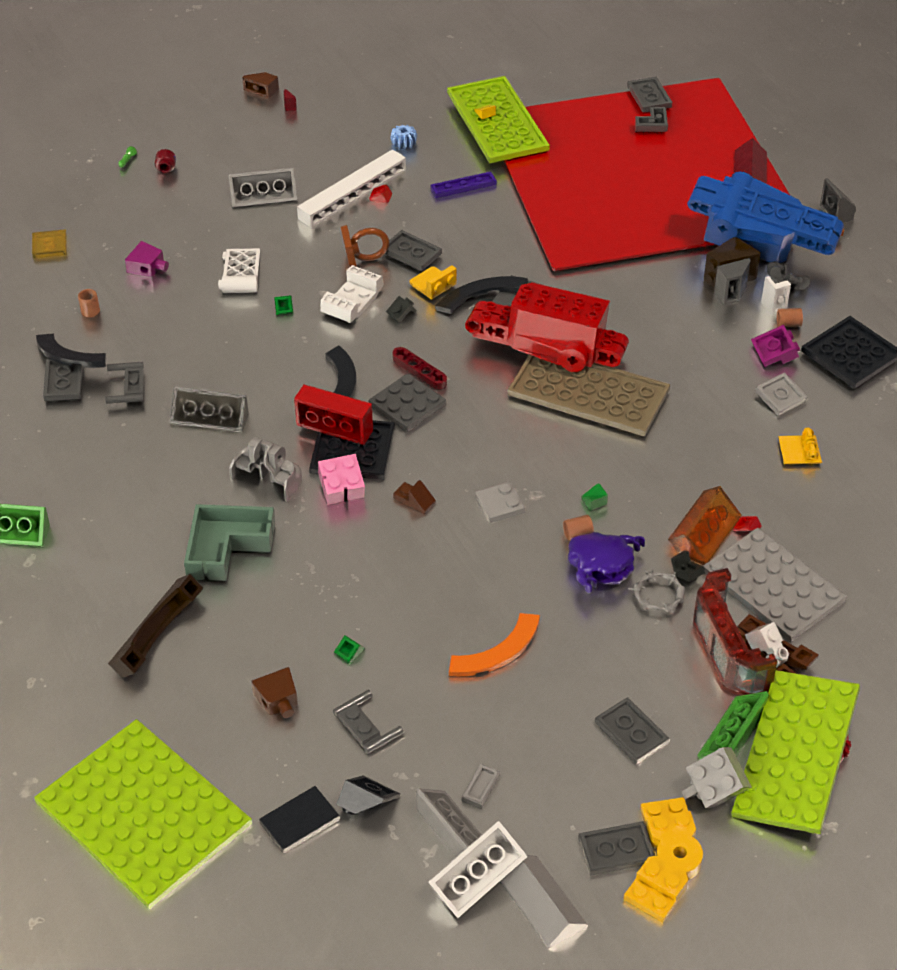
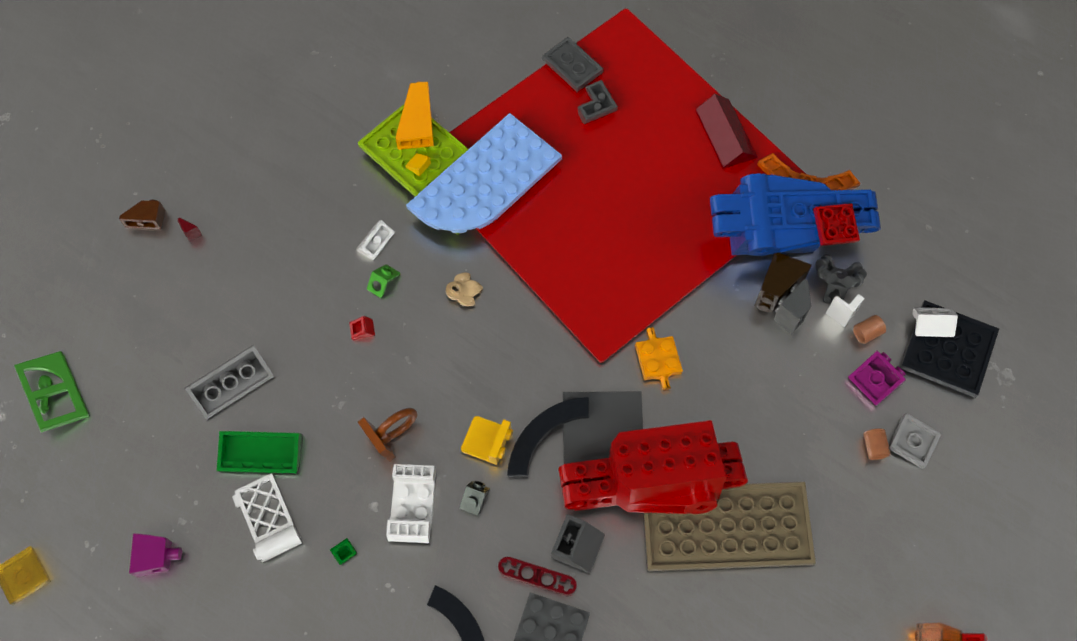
camera: 25 degrees left, 20 degrees up
dark red head [155,149,176,173] -> none
white brick [297,149,406,228] -> none
dark grey plate [385,230,442,271] -> none
light blue gear [390,124,417,149] -> none
dark purple tile [430,171,497,198] -> none
yellow hinge [778,427,822,464] -> none
dark grey slope [820,178,856,223] -> none
none -> bright green window [14,351,89,433]
none -> green slope [216,431,303,474]
none -> white slope [356,220,395,260]
none -> bright green bracket [367,264,400,298]
none -> light orange slope [396,82,434,150]
none -> light blue plate [406,113,562,233]
none -> tan plate [445,272,483,306]
none -> dark grey slope [551,514,605,573]
none -> light orange plate [635,327,683,390]
none -> red tile [813,203,860,246]
none -> nougat piece [863,428,891,460]
none -> white panel [912,307,958,337]

